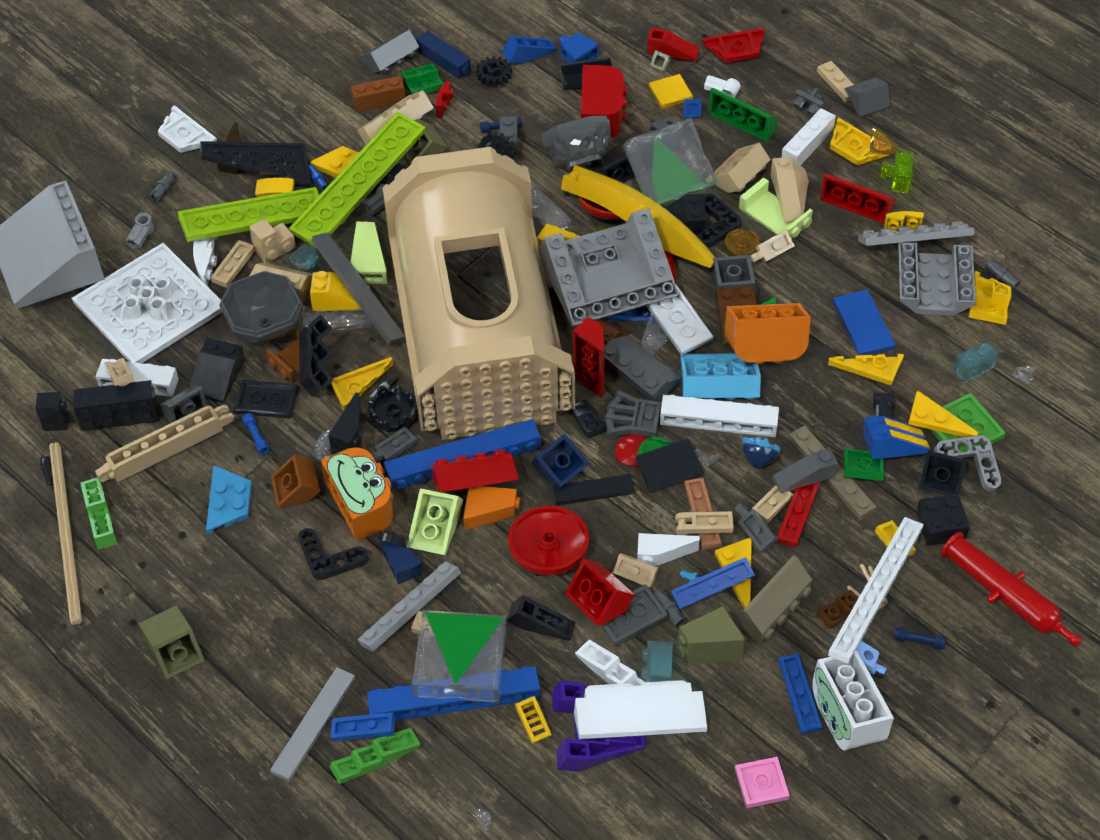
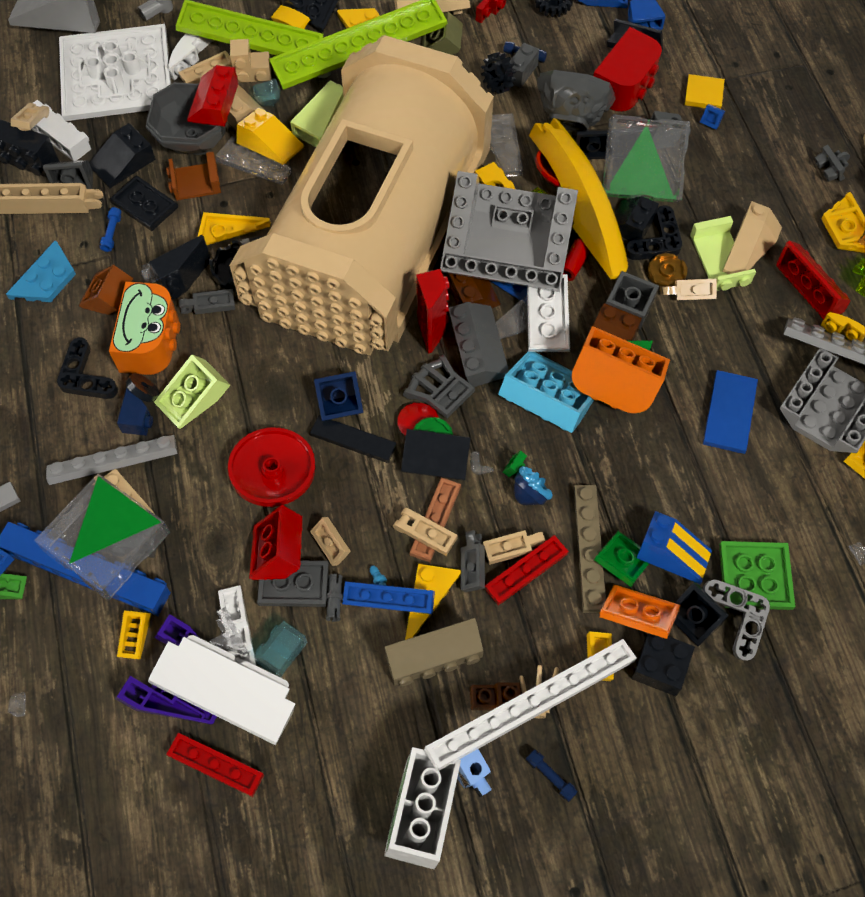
camera: 30 degrees right, 10 degrees up
black brick [299,314,334,397] -> none
blue bar [309,165,328,191] -> none
dark grey tile [311,232,405,345] -> none
blue brick [384,419,541,491] -> none
red slope [431,449,518,493] -> none
orange slope [464,486,520,529] -> none
black slope [506,595,576,641] -> none
black slope [570,399,605,439] -> none
white slope [637,533,700,566] -> none
red slope [647,28,699,61] -> none
olive slope [650,50,671,72] -> none
white brick [660,395,779,437] -> none
olive slope [676,606,745,664] -> none
red wing [702,28,765,63] -> none
white piece [704,75,741,97] -> none
tan slope [707,143,771,193] -> none
green slope [709,88,779,142] -> none
bright pink plate [735,757,790,808] -> none
dark grey slope [772,448,838,493] -> none
blue tile [778,654,823,735] -> none
white brick [782,108,835,165] -> none
yellow wing [828,354,904,386] -> none
black piece [873,392,894,418] -> none
yellow wing [908,391,978,438] -> none
red piece [941,532,1081,646] -> none
clear light blue brick [953,341,999,383] -> none
none -> red plate [166,733,264,797]
none -> red slope [187,65,238,127]
none -> clear slope [210,607,248,655]
none -> green plate [502,451,527,477]
none -> orange tile [599,585,680,639]

